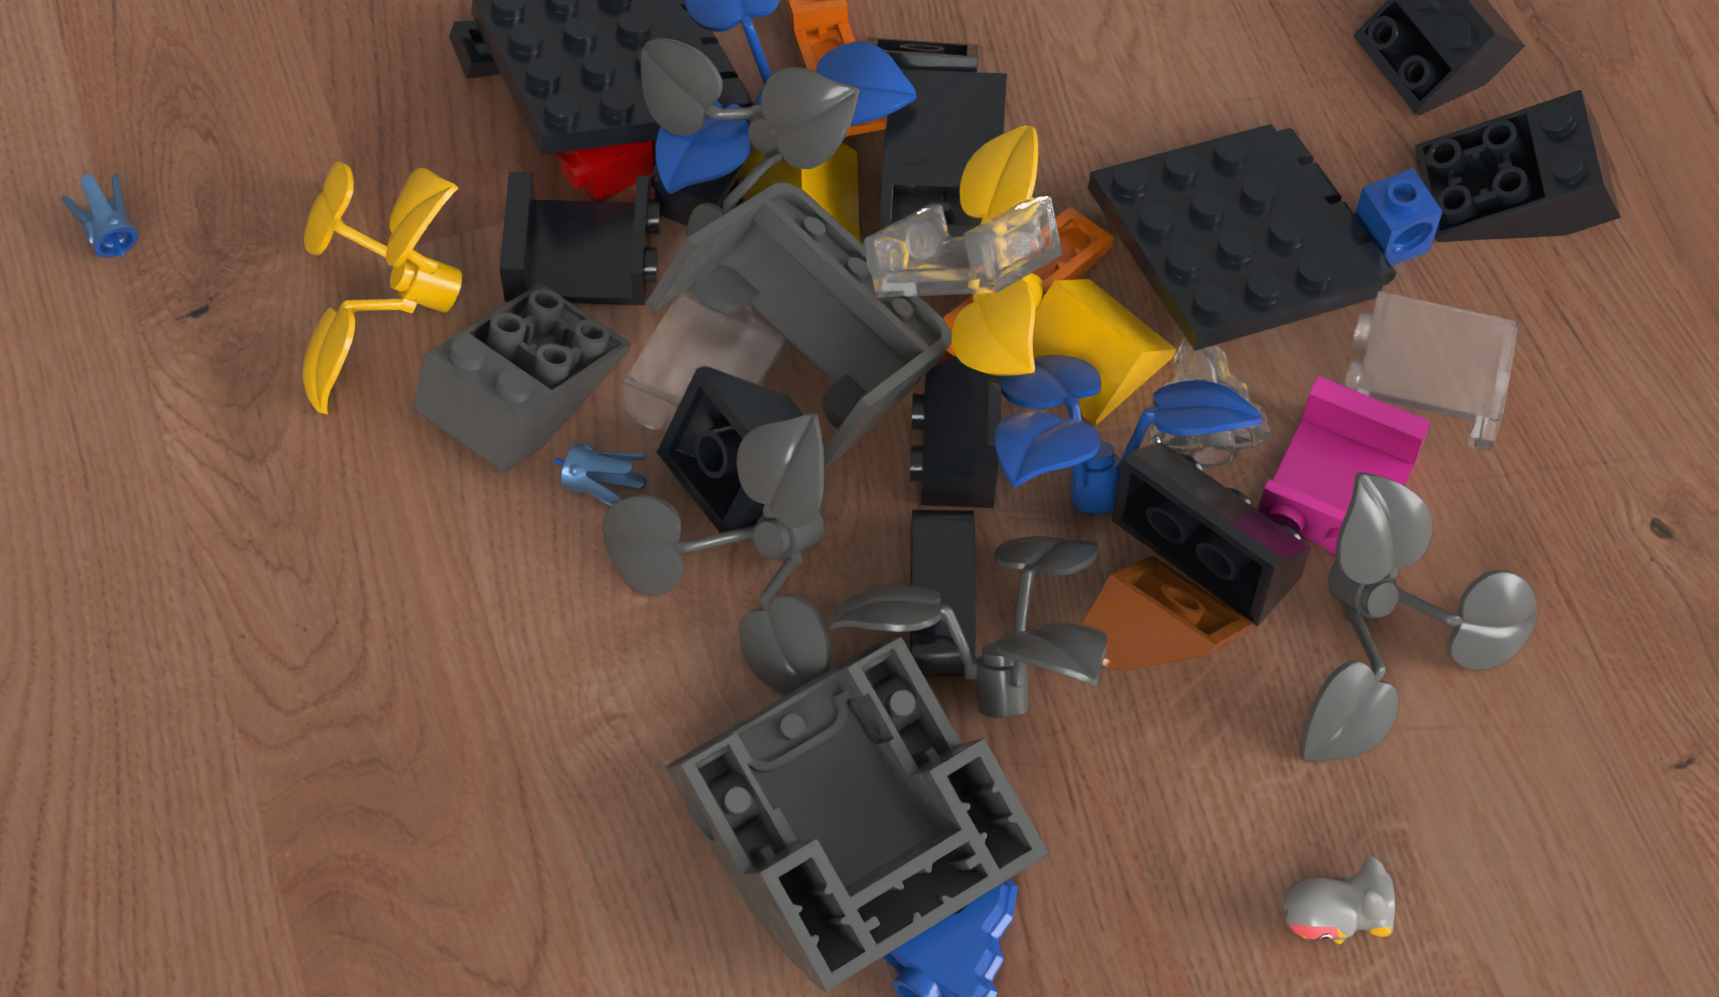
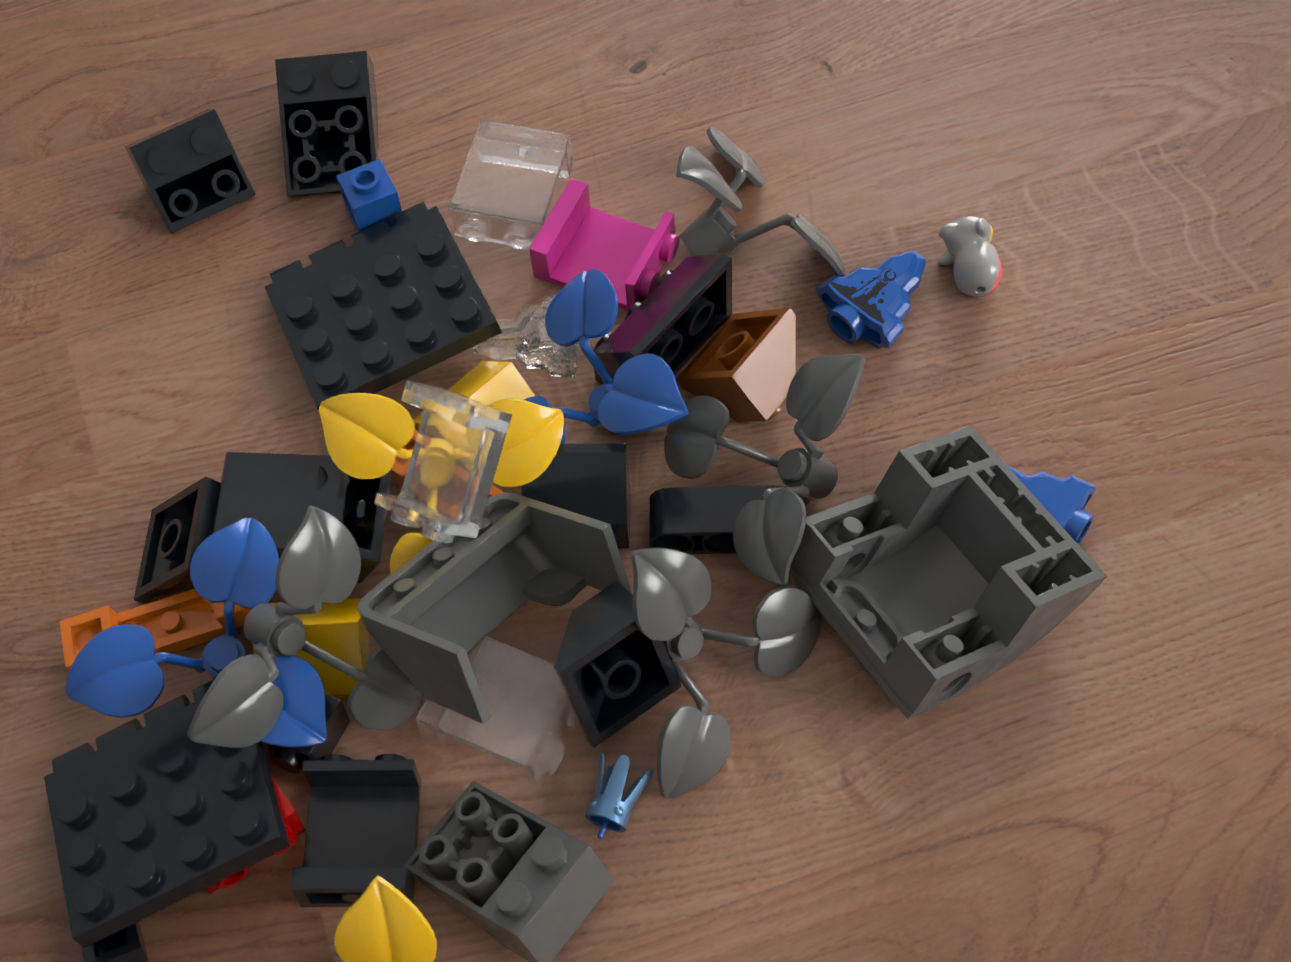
camera: 85 degrees left, 0 degrees up
none -> blue rock [816,250,926,349]

